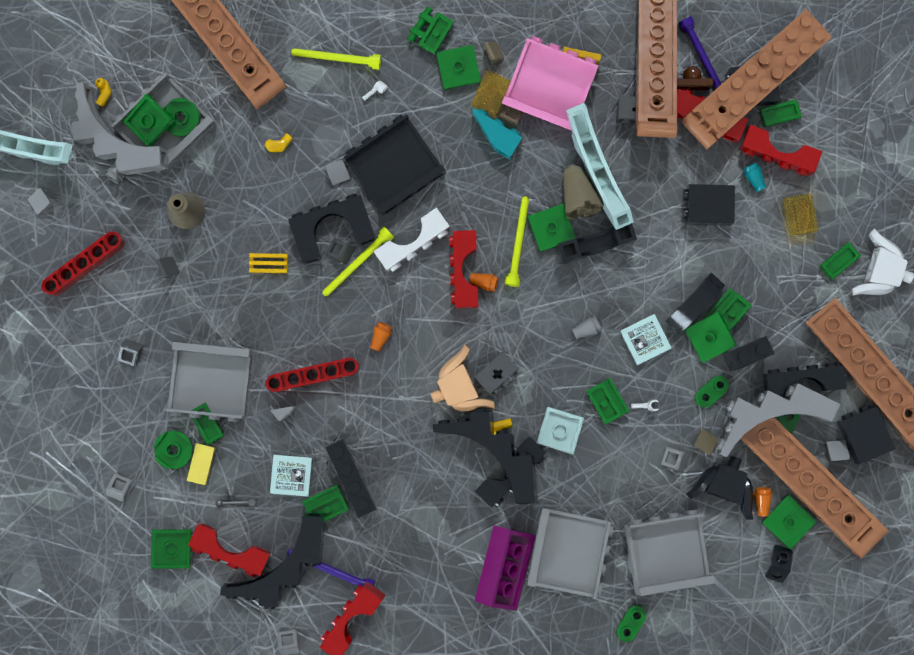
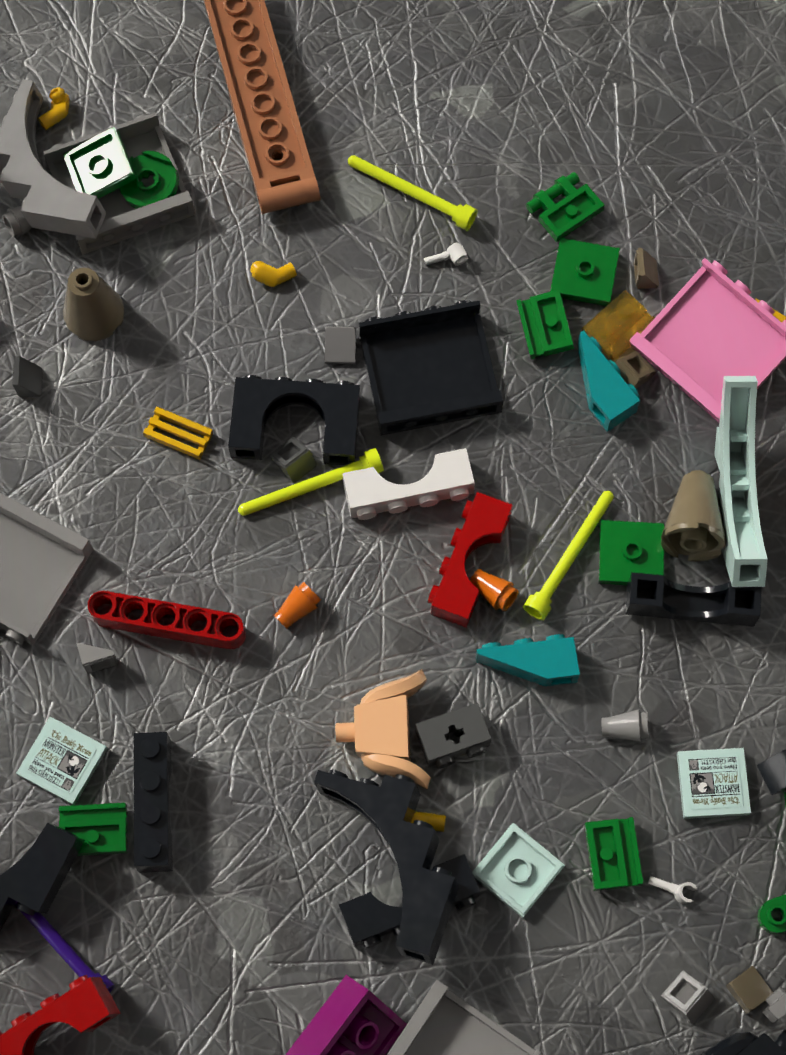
camera: 20 degrees right, 15 degrees down
none -> teal slope [476,634,580,687]
none -> green plate [516,290,574,360]

